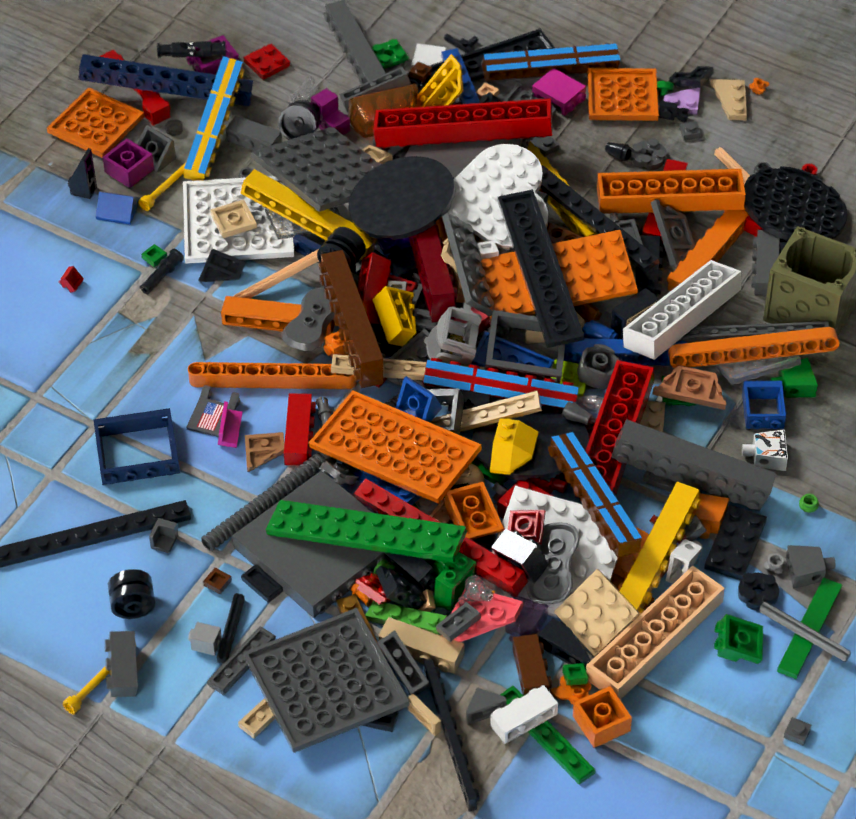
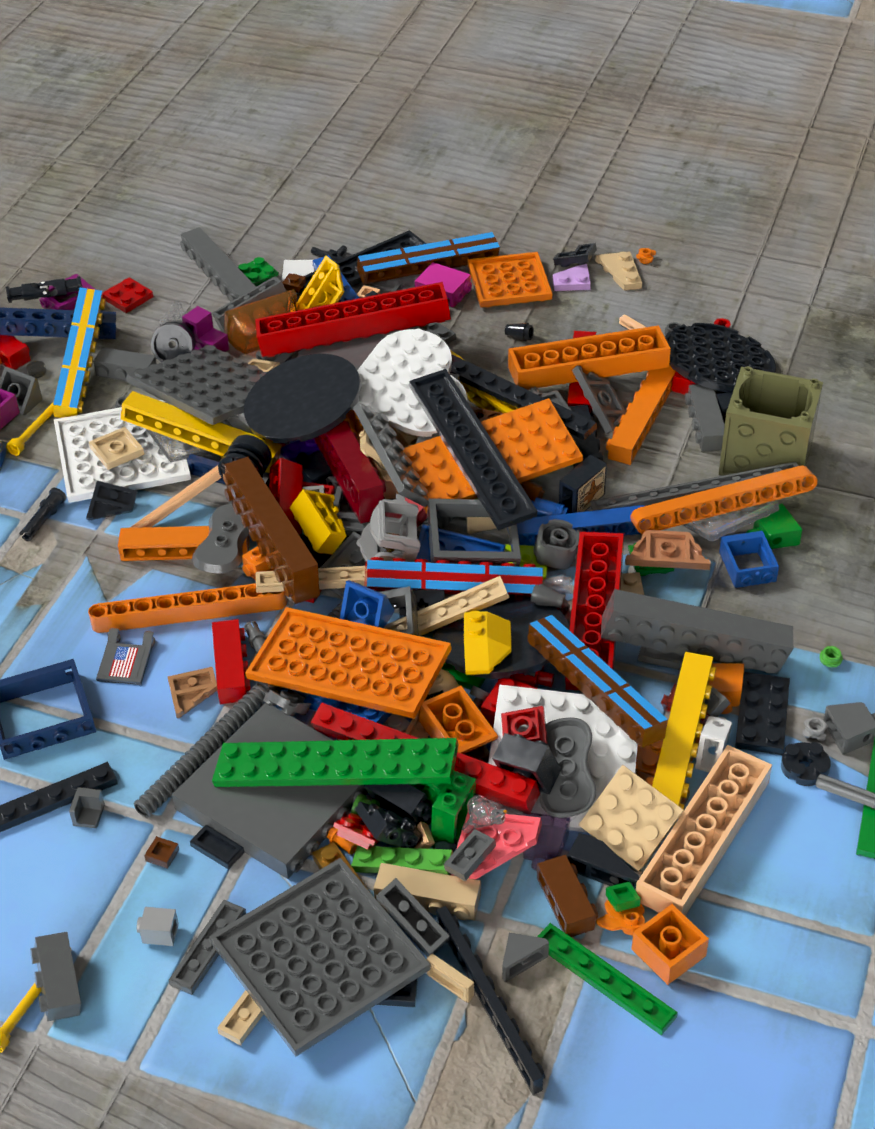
camera: 10 degrees left, 5 degrees down
black wheel [108,569,156,619] -> none
green plate [141,244,167,268] -> none
black axle [216,593,245,664] -> none
dark pink panel [218,401,242,448] -> none
white plate [477,241,499,260] -> none
white brick [491,685,558,744] -> none
white brick [623,260,741,360] -> none
dark grey plate [631,138,667,170] -> none
green tile [657,81,674,97] -> none
black plate [658,101,689,122] -> none
dark grey plate [679,121,701,140] -> none
green plate [714,614,763,664] -> none
white torso [742,430,788,471] -> none

